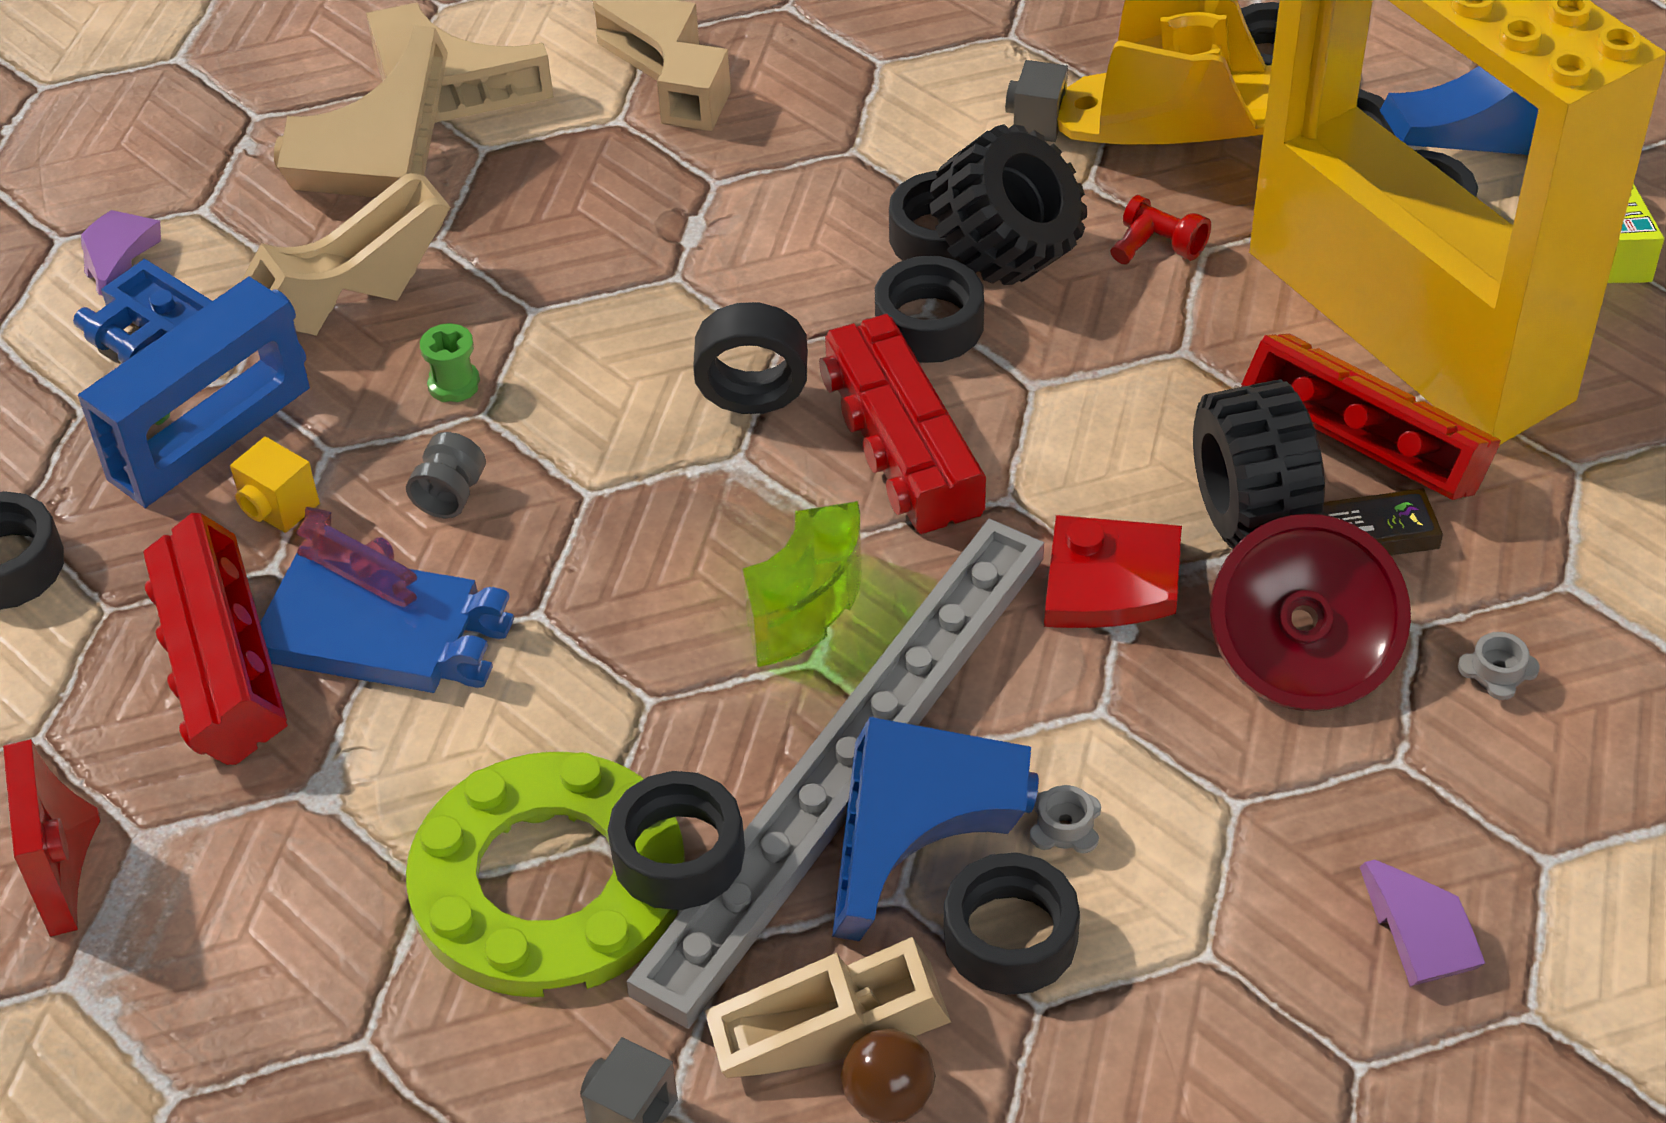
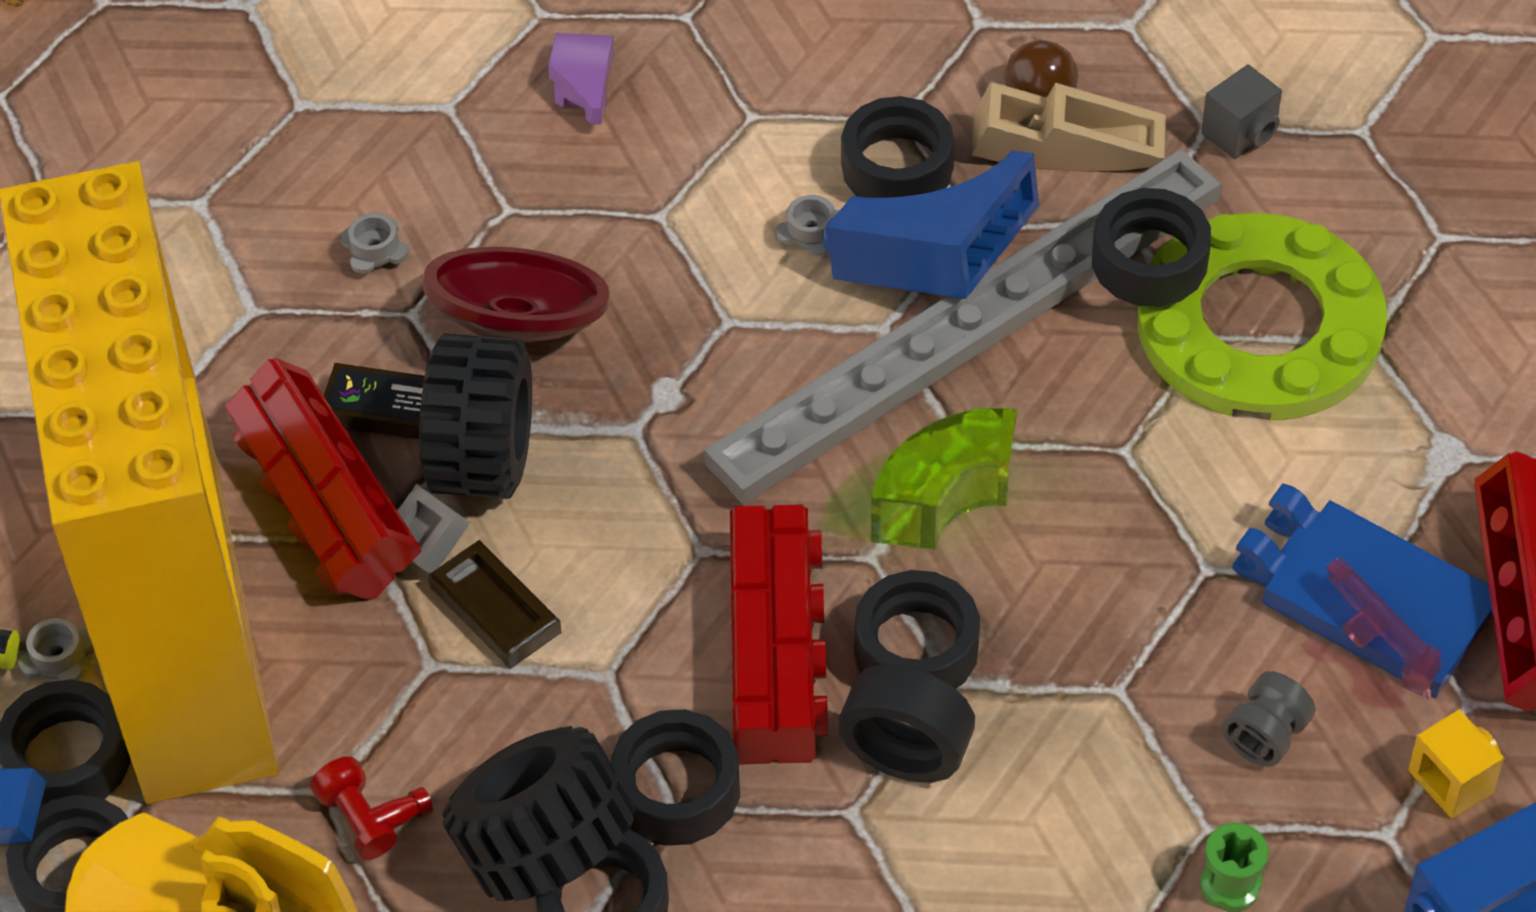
camera: 160 degrees left, 5 degrees up
red plate [1044,515,1182,628] -> none
none -> dark brown tile [428,540,562,669]
none -> black tyre [854,570,980,689]

